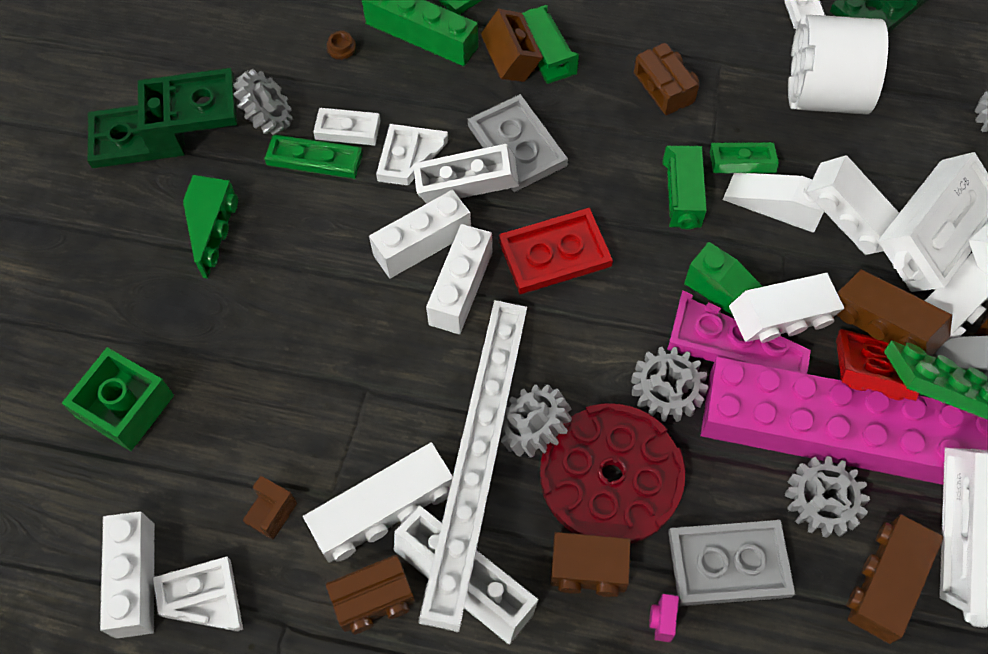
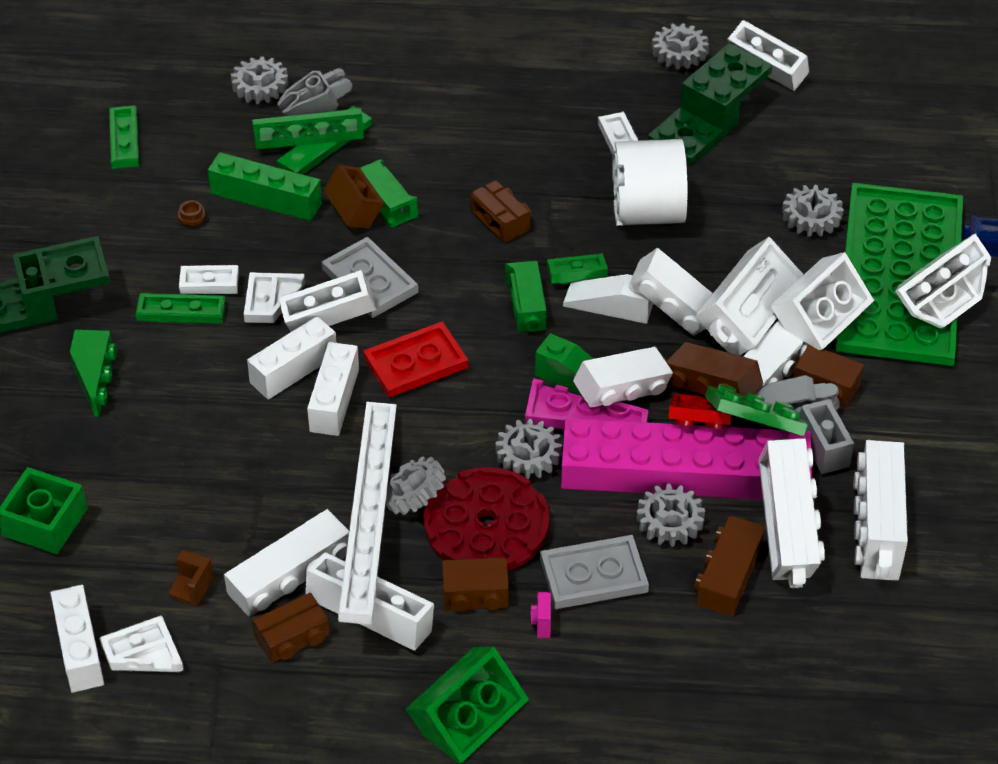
camera: 10 degrees left, 15 degrees down
light grey gear [233,69,293,135] -> none

